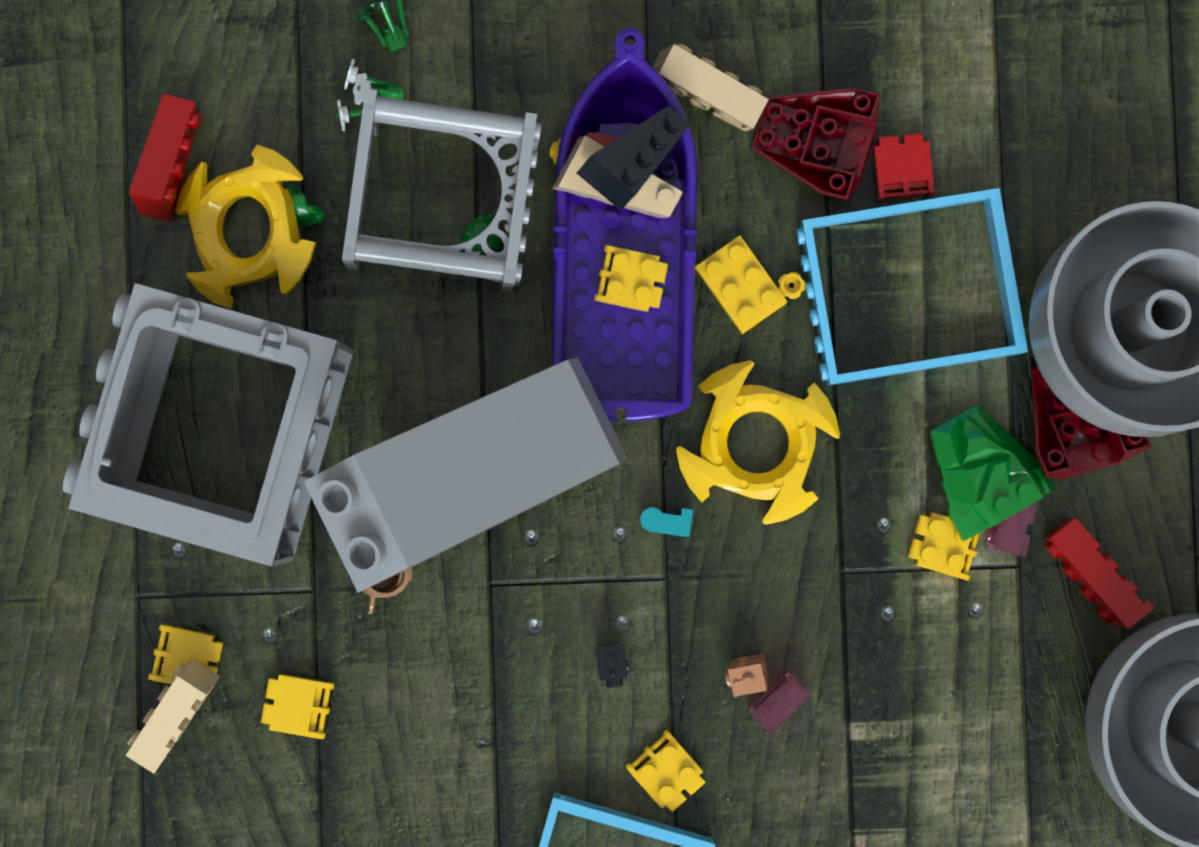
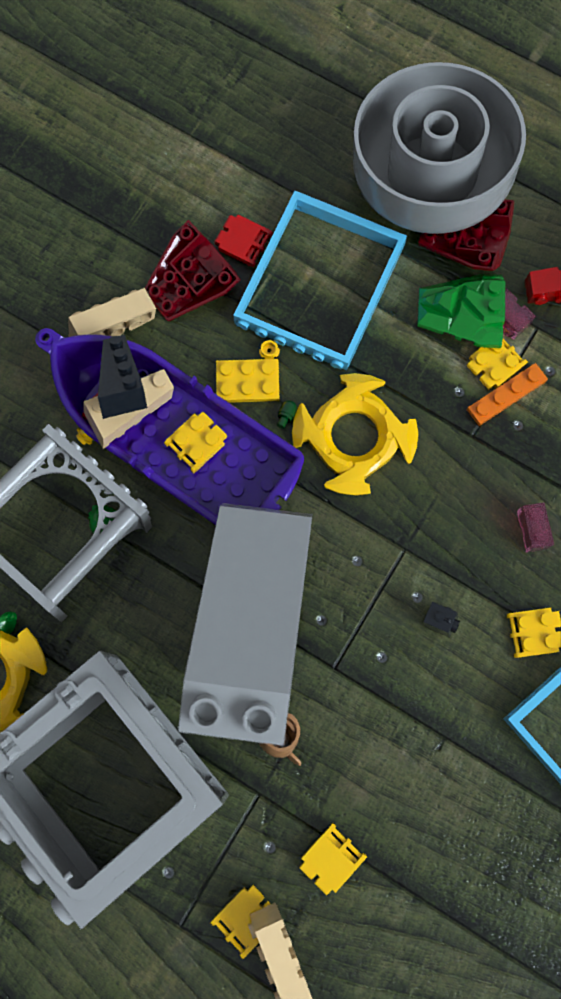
camera: 55 degrees left, 10 degrees down
teal leg [640,507,693,537] -> none
nougat head [725,654,769,697] -> none
none -> dark green cylinder [277,400,297,429]
none -> orange plate [467,363,548,426]

